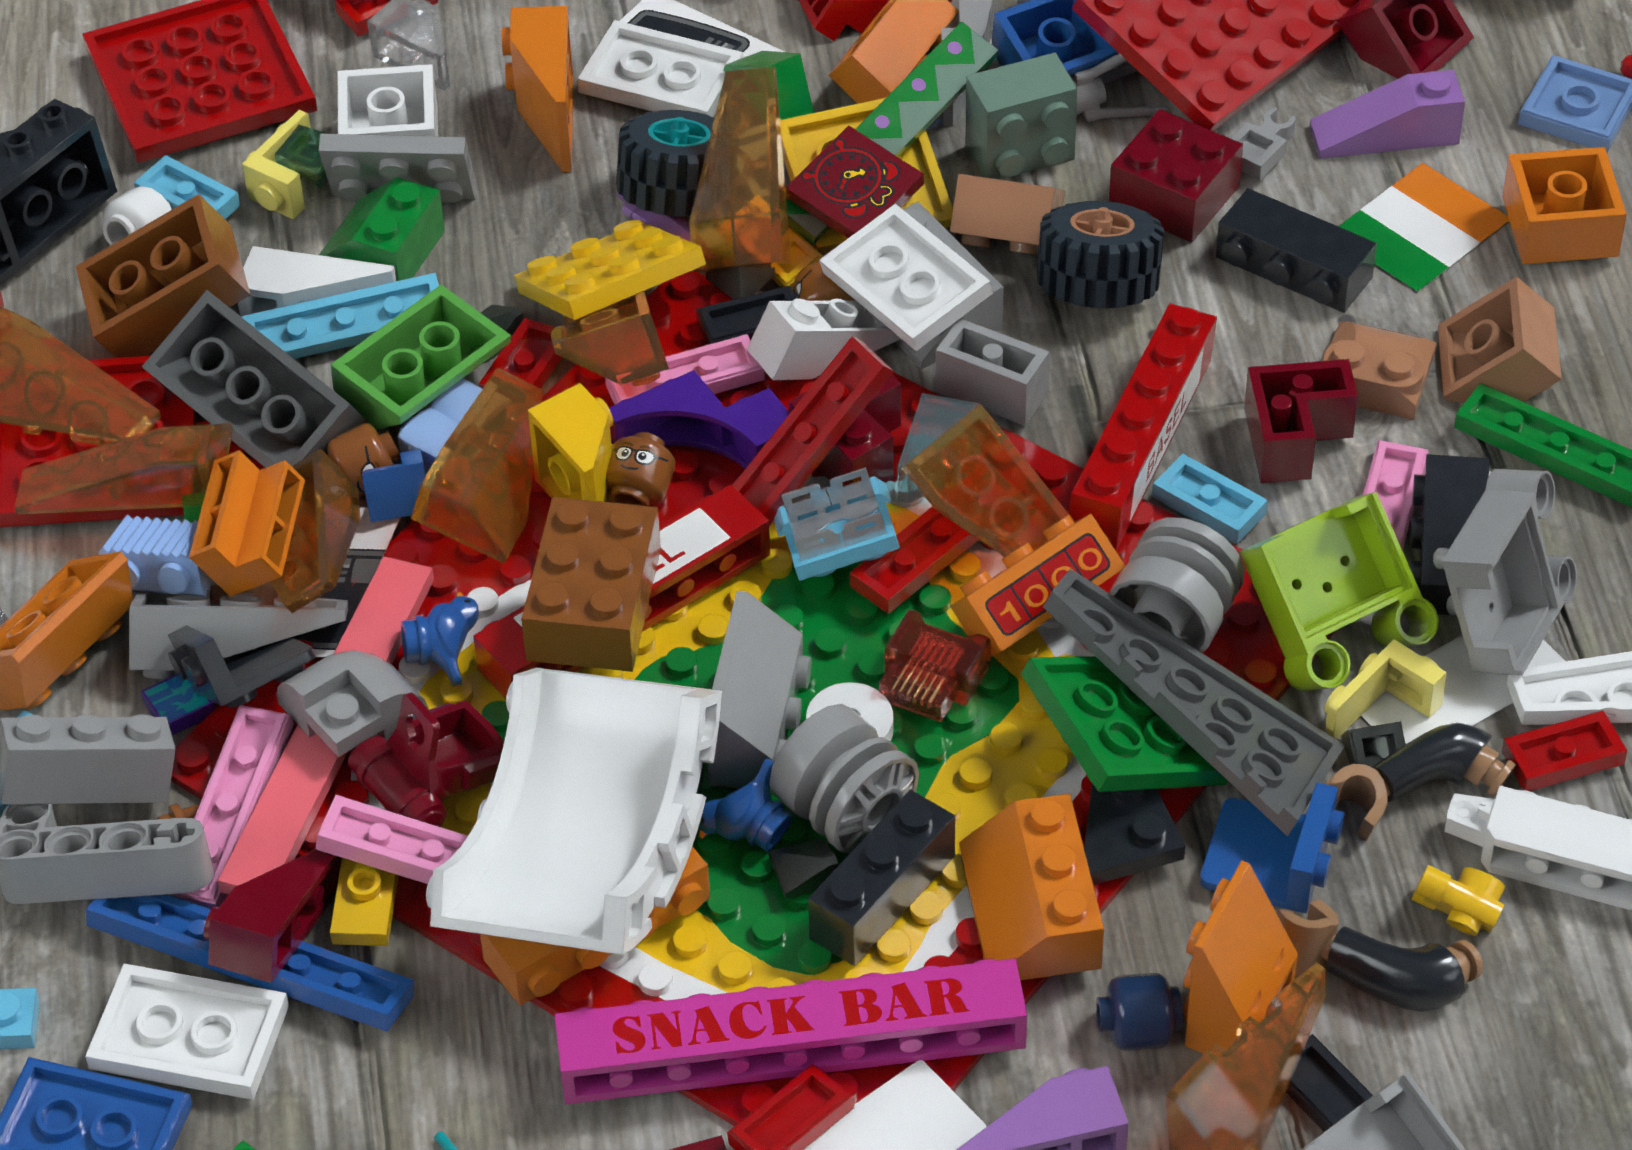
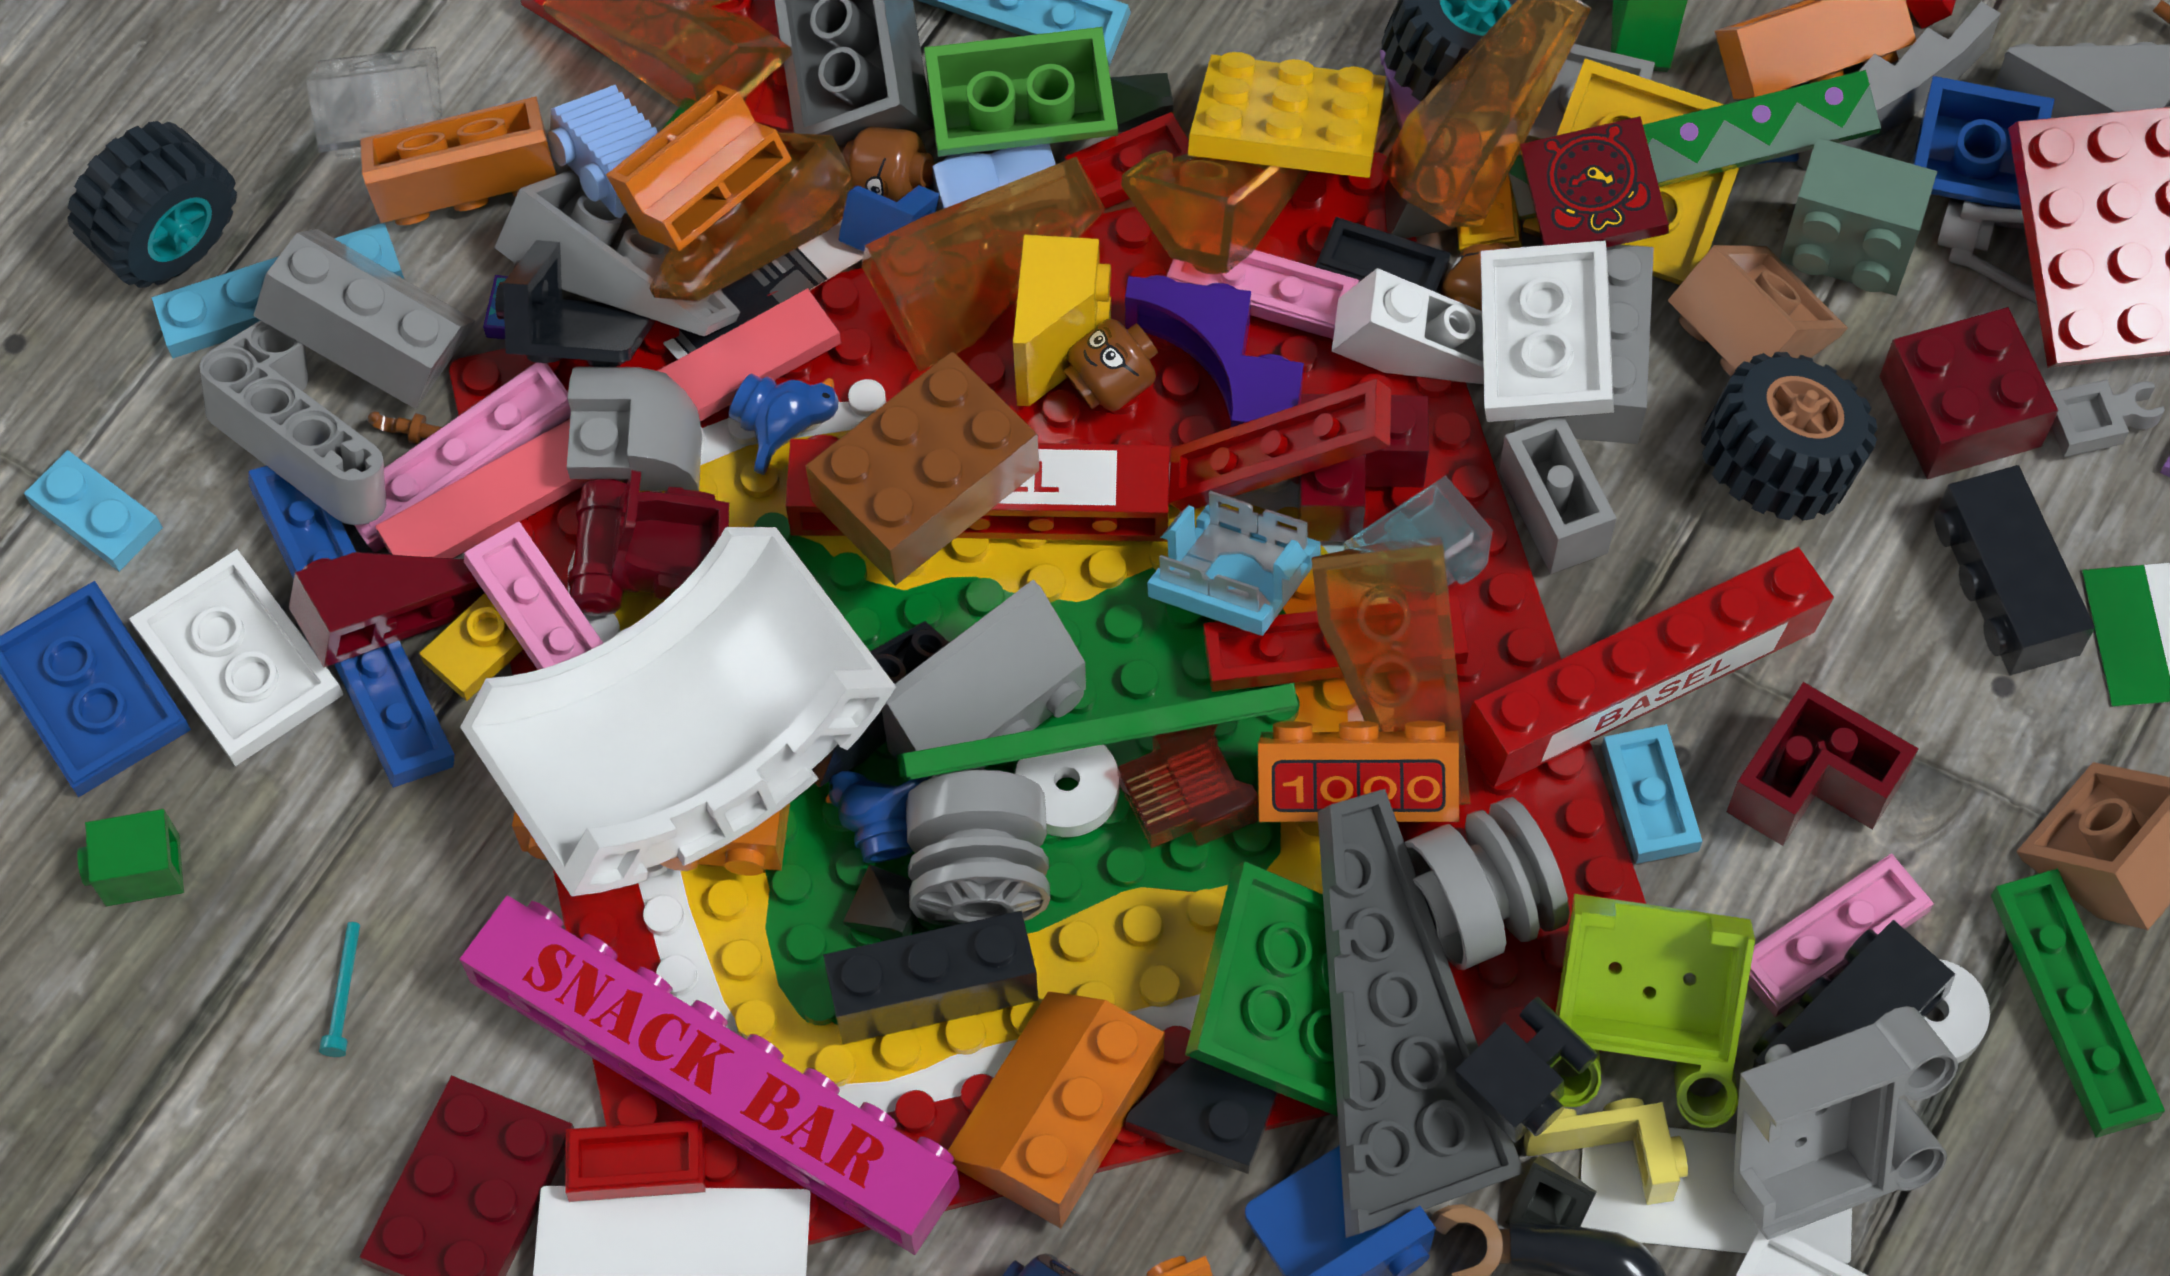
camera: 40 degrees right, 15 degrees up
nougat slope [1323,321,1437,420] -> none
none -> green tile [896,683,1298,780]
none -> black brick [1455,997,1598,1143]

